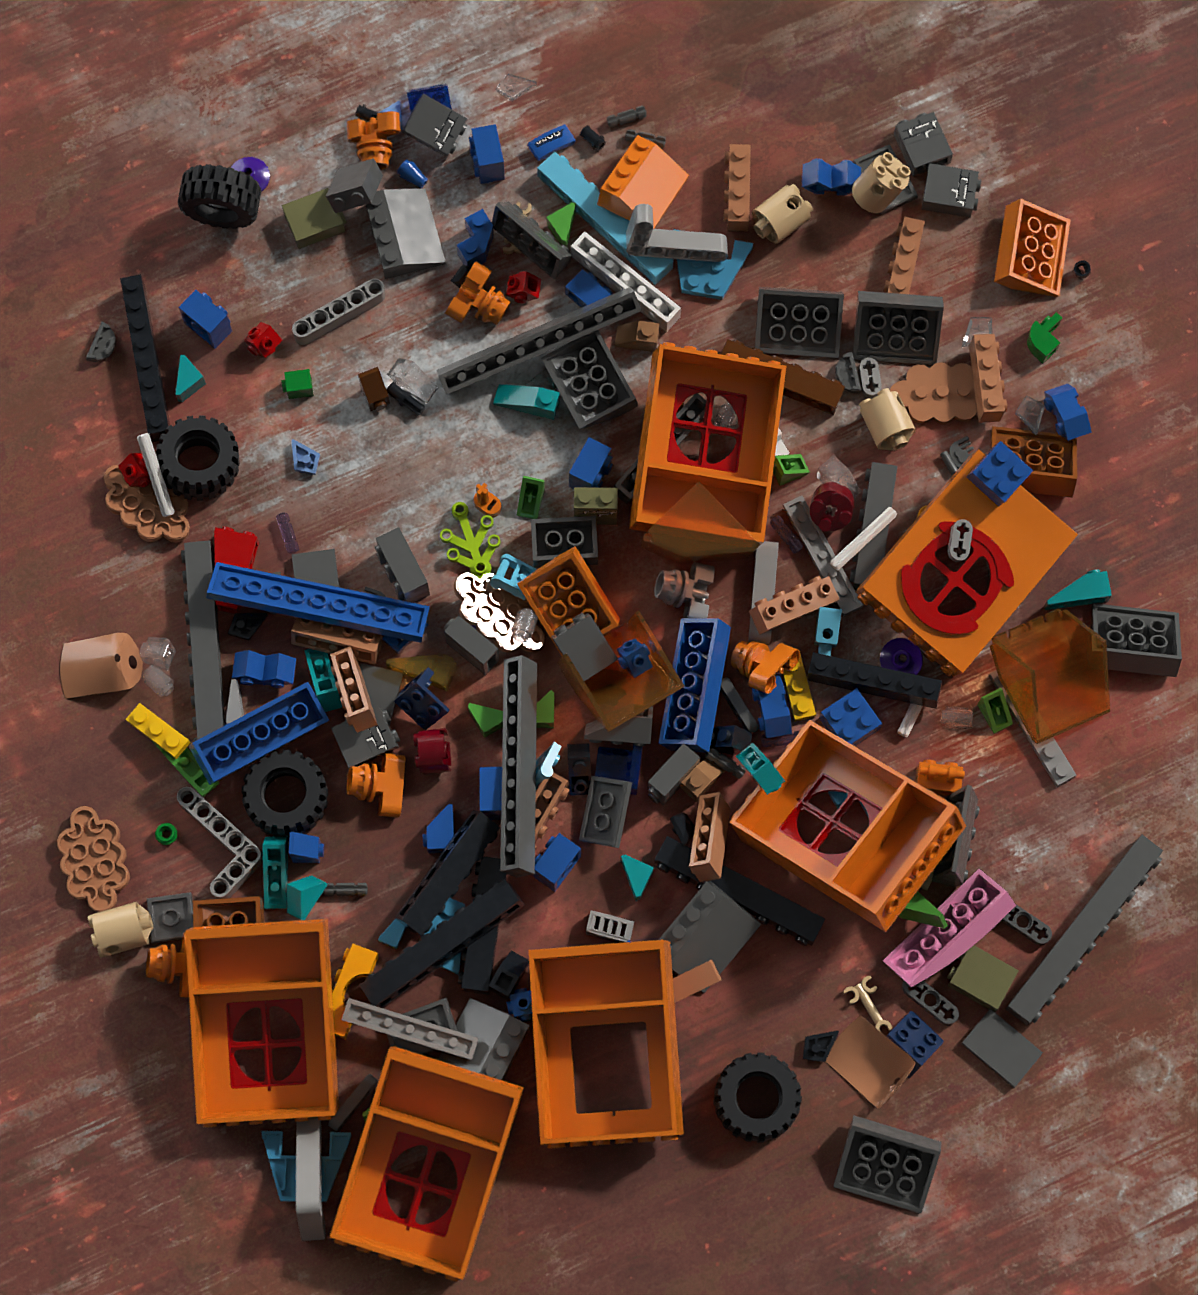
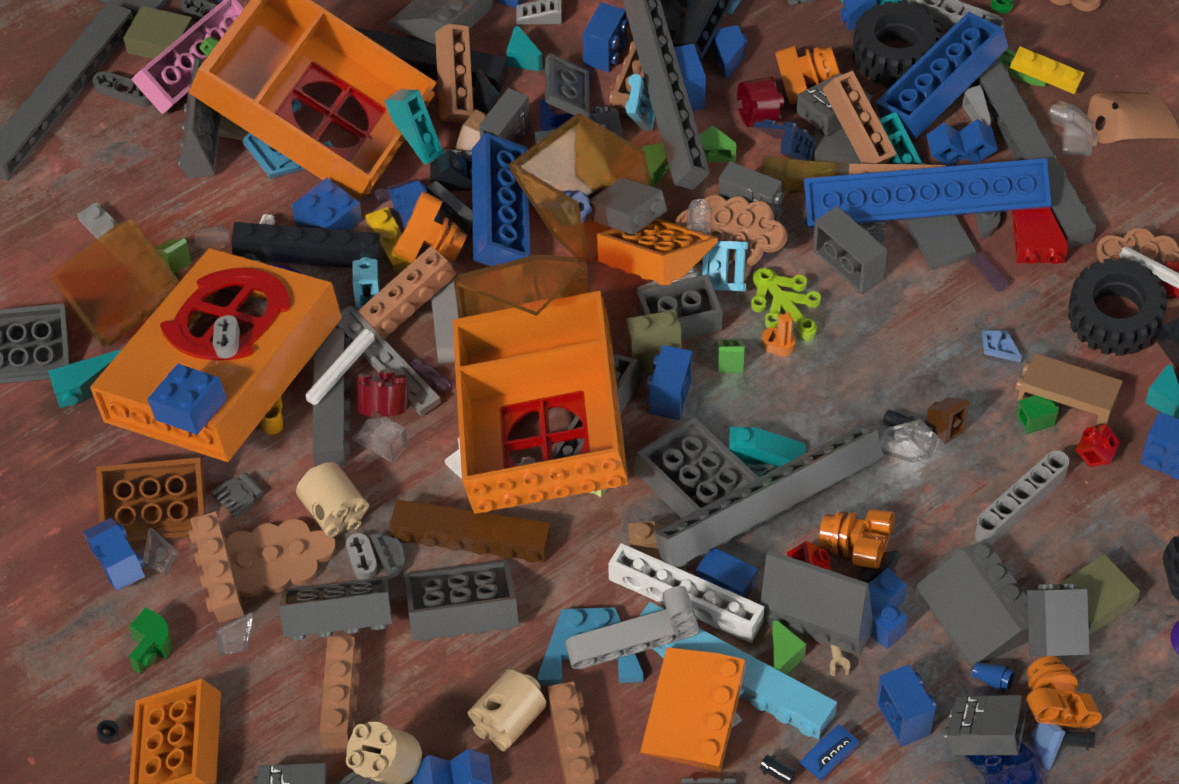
camera: 170 degrees right, 20 degrees down
bright green slope [773,454,810,486] -> none
orange brick [916,760,965,796] -> none
none -> medium nougat panel [1015,353,1123,426]

